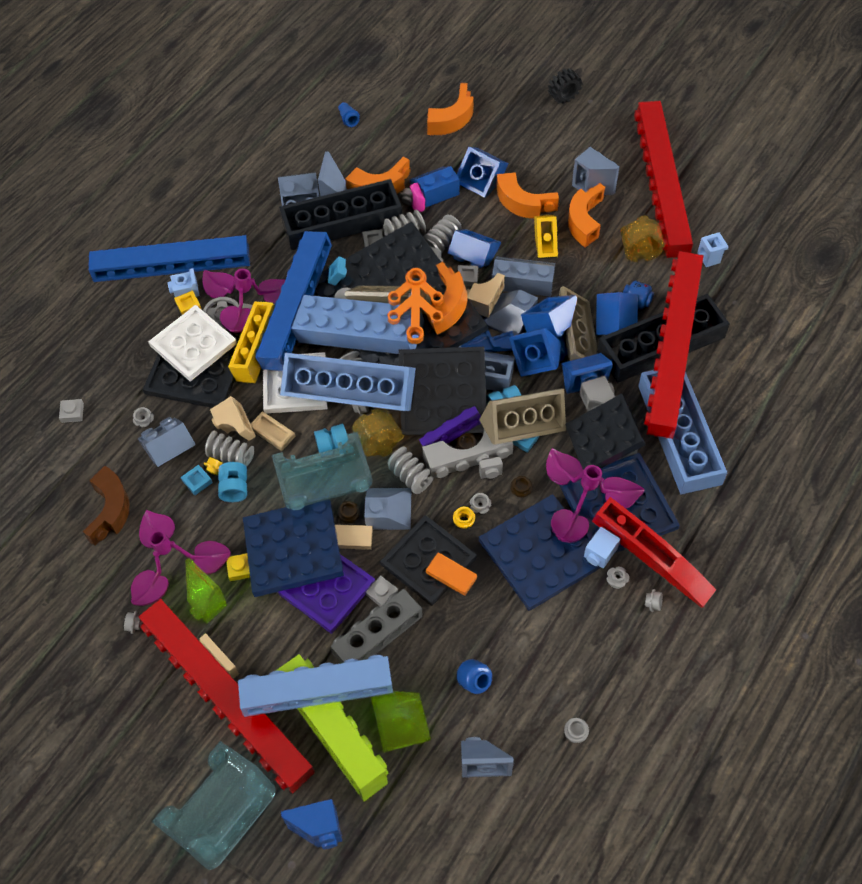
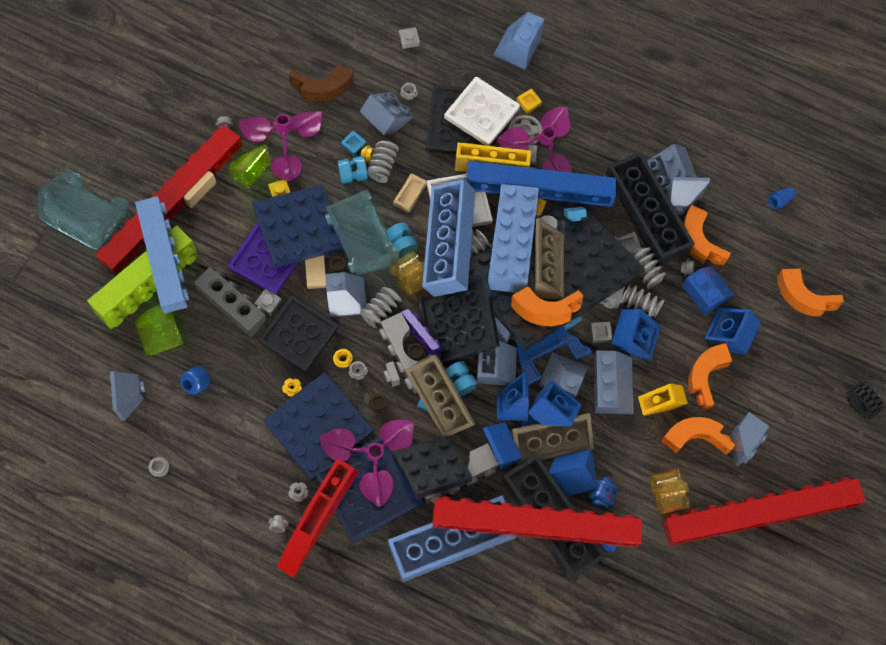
camera: 75 degrees right, 10 degrees up
blue brick [89,235,250,282] -> none
light blue brick [167,269,200,297] -> none
tan arch [210,396,256,441] -> none
blue slope [281,799,342,849] -> none
orange plant [387,268,443,344] -> none
dark pink arm [410,183,425,212] -> none
orange tile [426,552,477,596] -> none
tan arch [467,273,505,318] -> none
light blue brick [584,527,620,568] -> none
light blue brick [697,232,728,267] -> none
none -> yellow plate [282,378,302,397]
none -> medium blue slope [494,12,544,69]

